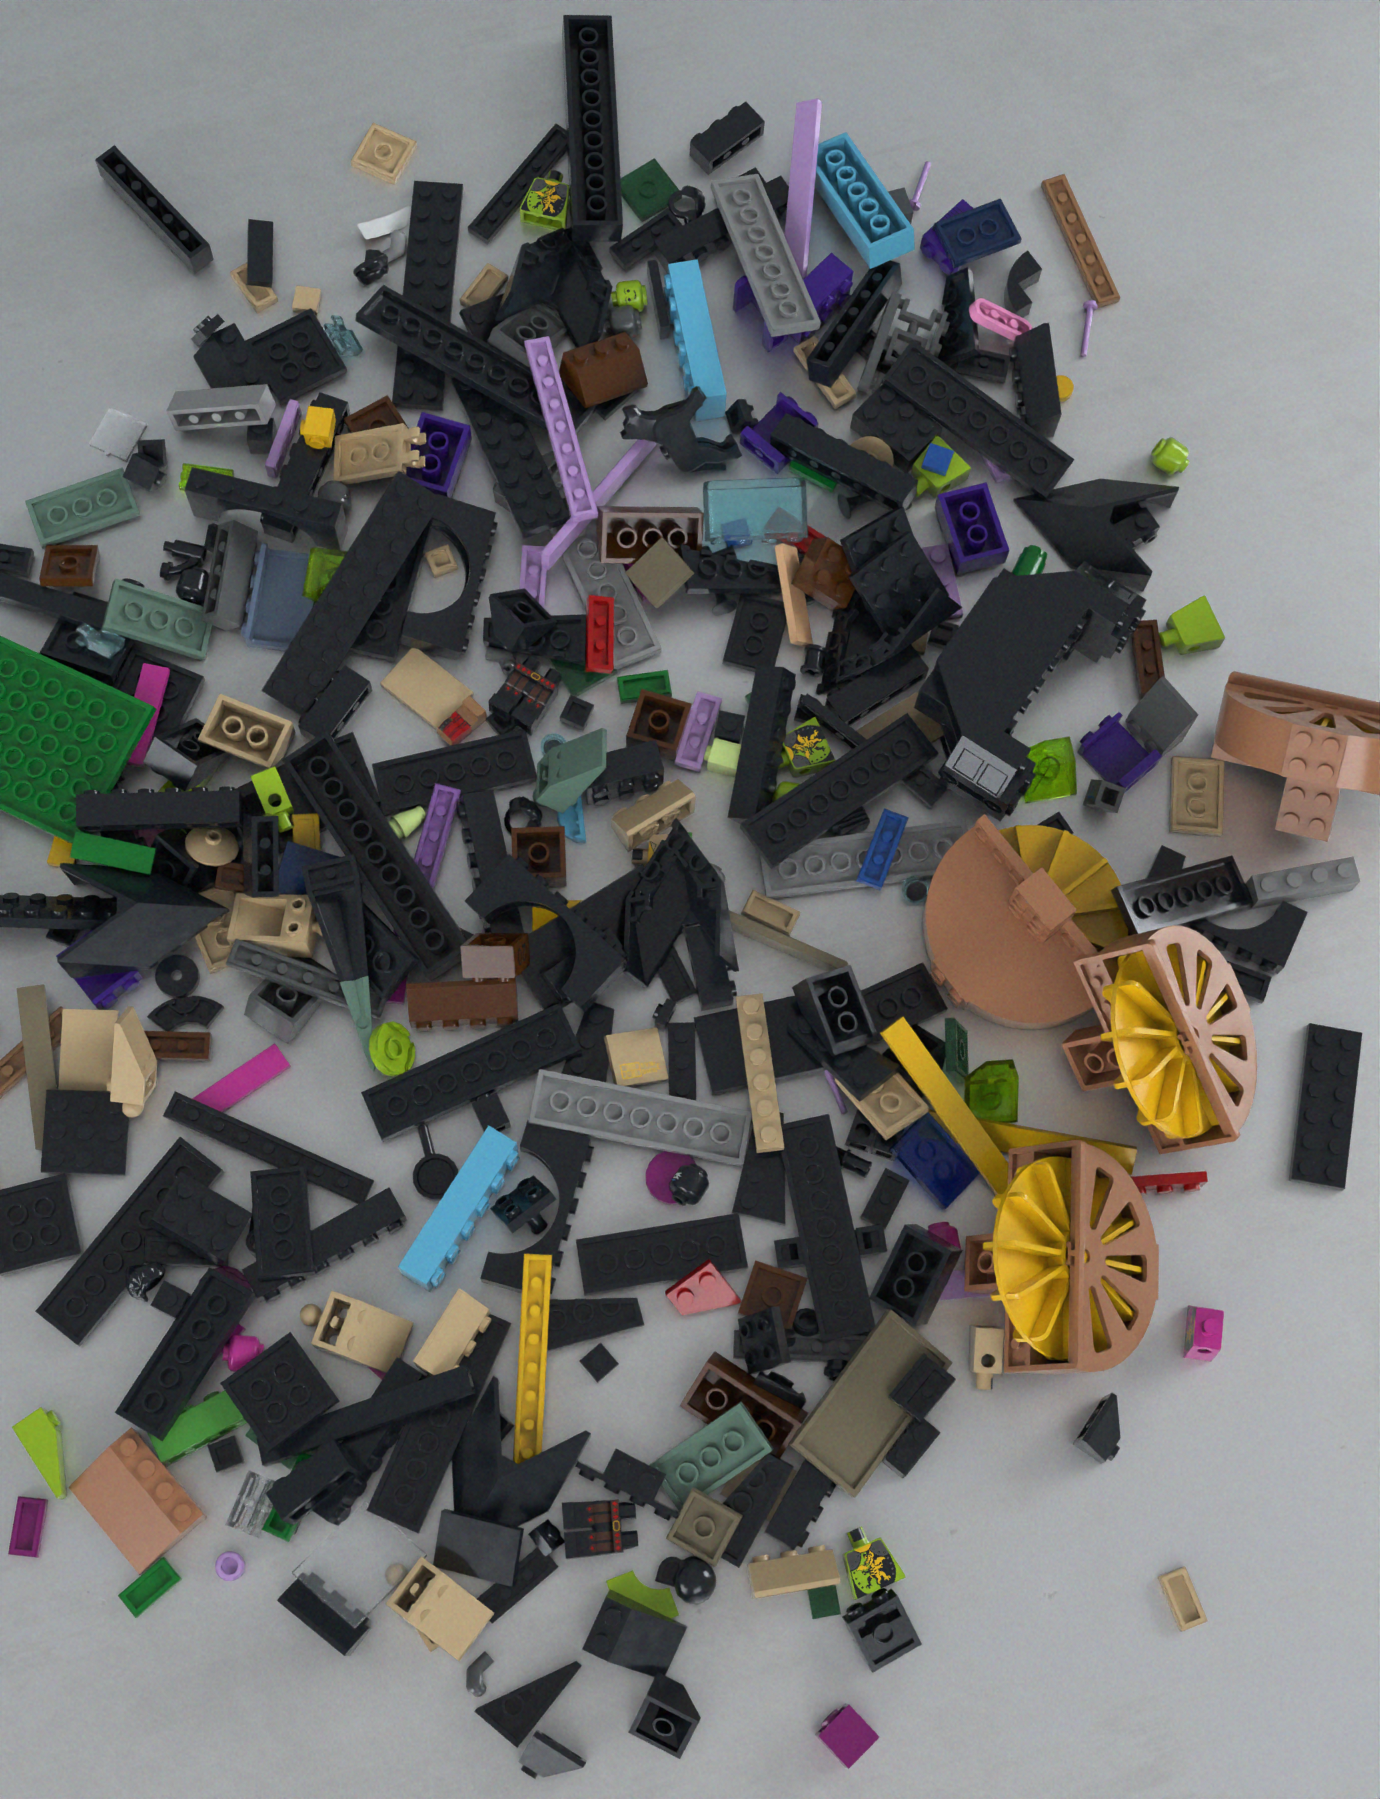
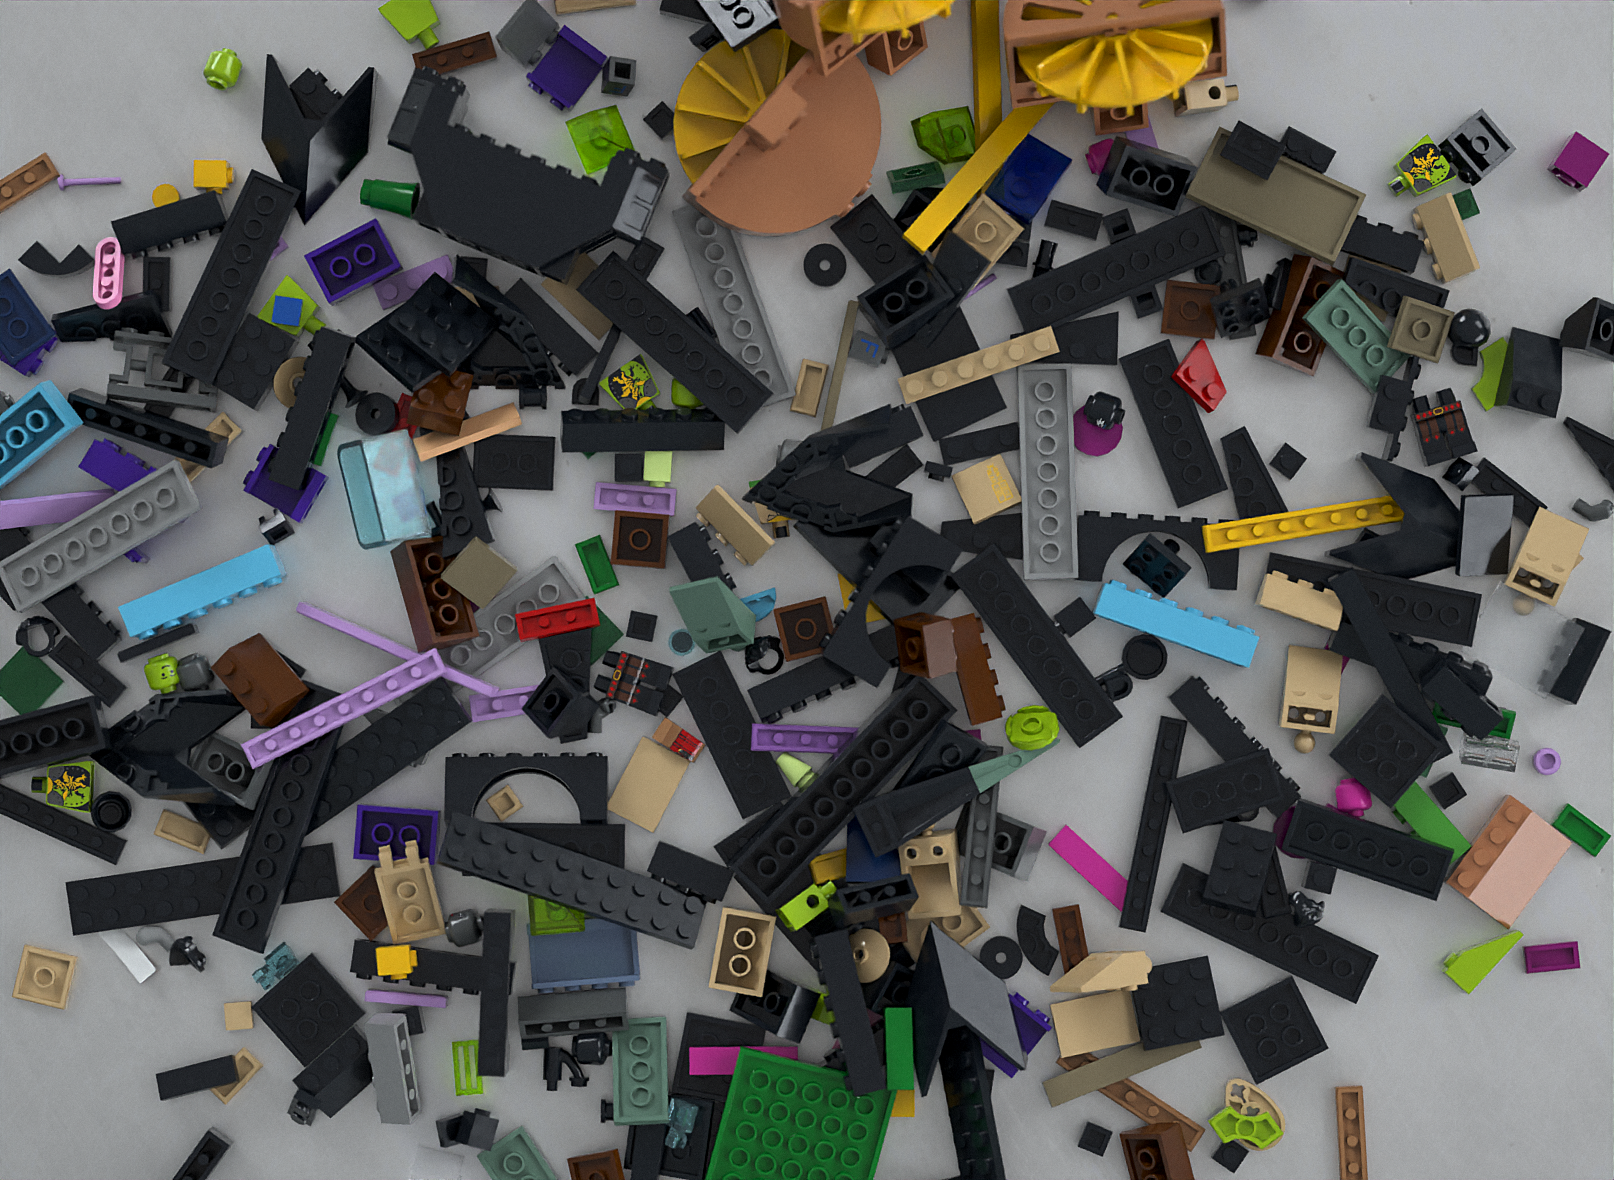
camera: 90 degrees left, 15 degrees up
black animal [620,386,742,473] -> none
blue tile [856,808,909,891] -> none
tile [902,875,929,903] -> none
none -> black hair [91,791,132,833]
none -> yellow brick [193,160,234,195]
none -> black piece [355,392,399,437]
none -> black tile [689,22,723,52]
none -> black piece [803,244,846,287]
none -> dark grey brick [848,330,891,368]
none -> black tile [1102,671,1133,702]

